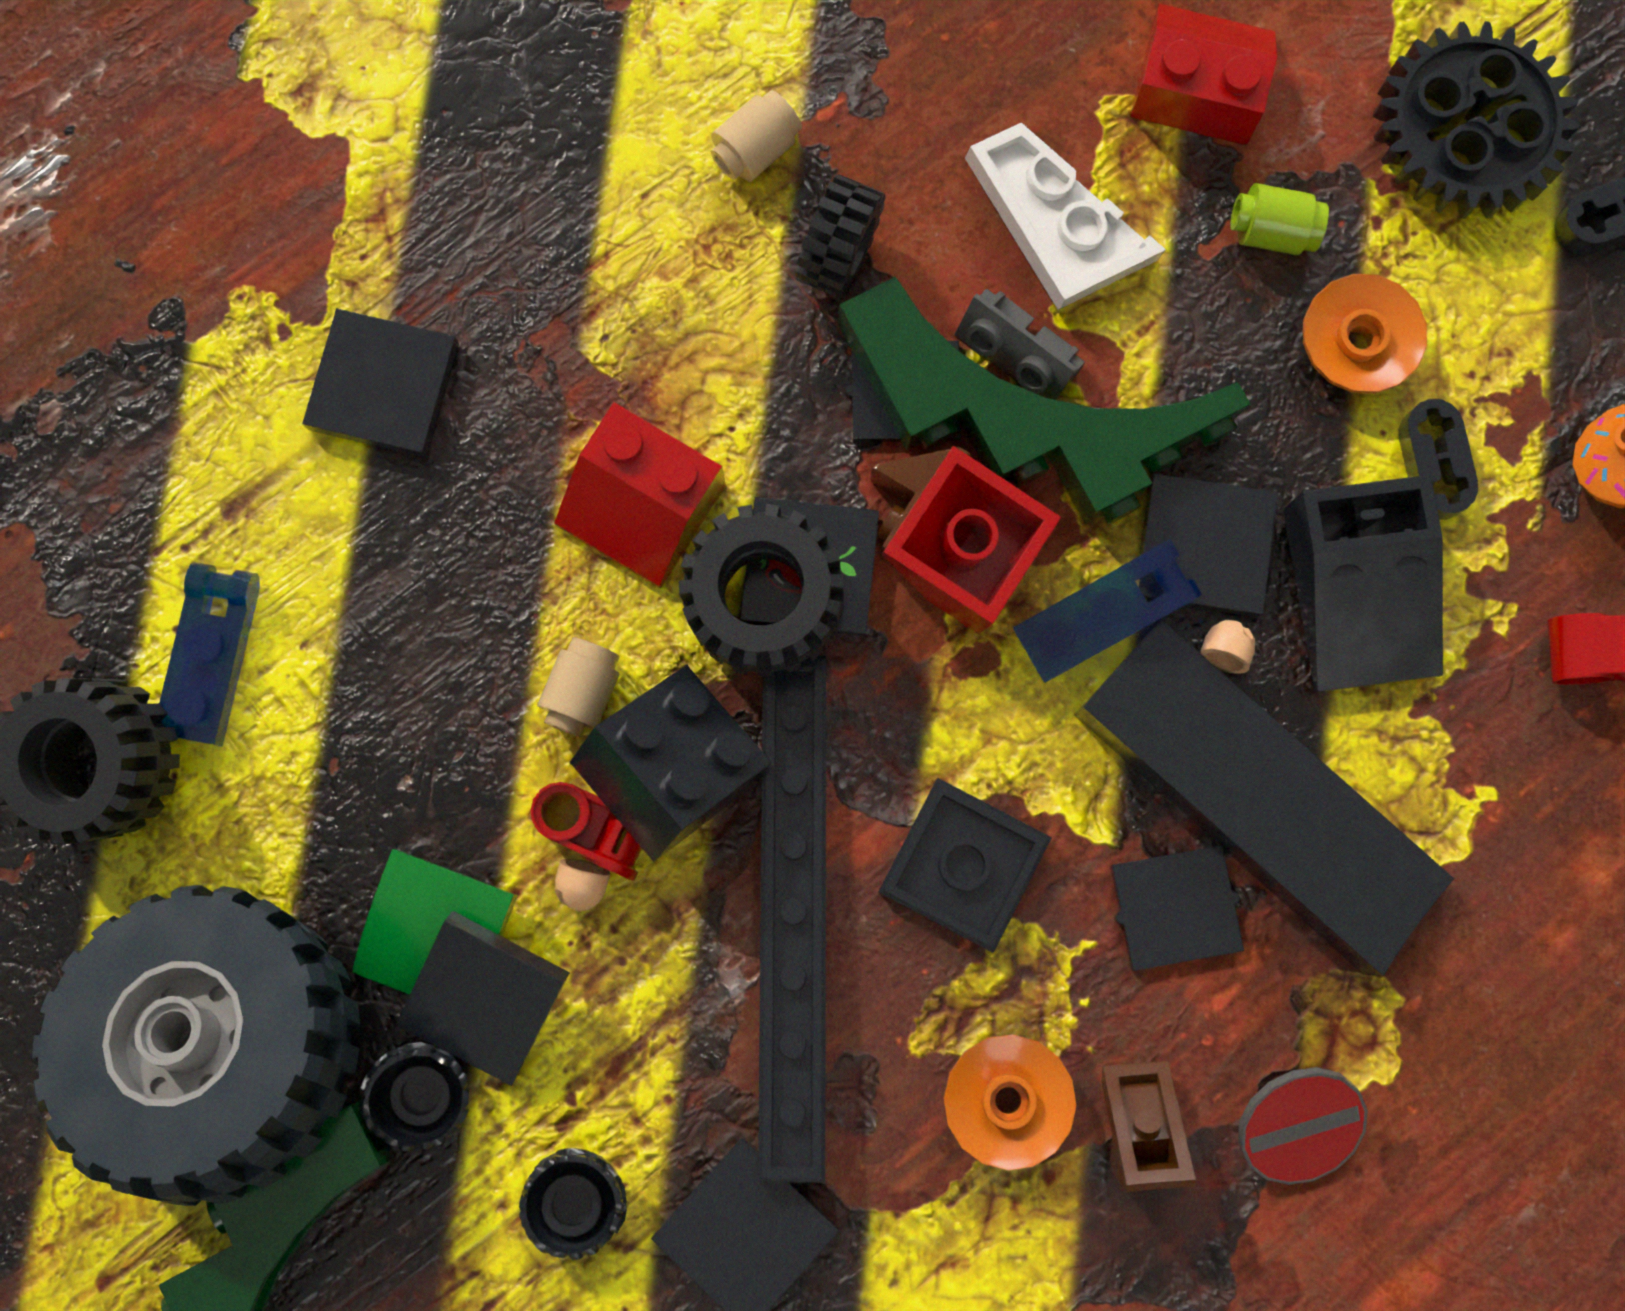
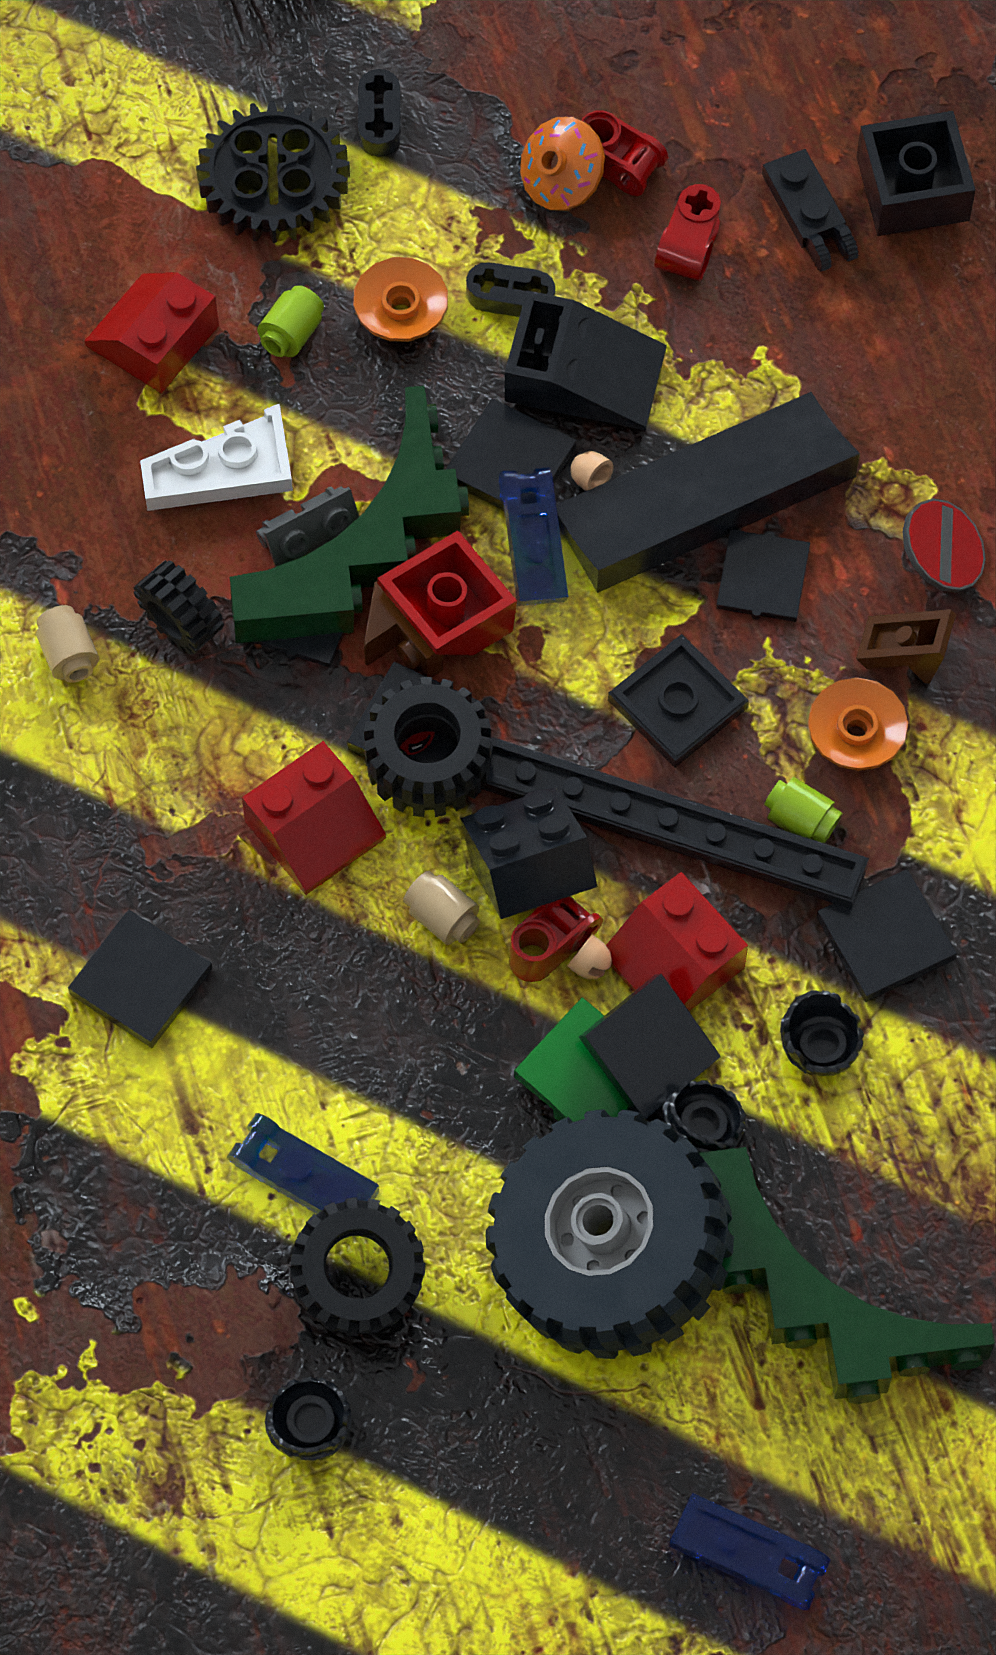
camera: 70 degrees left, 15 degrees down
none -> red slope [606,872,748,1011]
none -> lime brick [764,777,843,844]

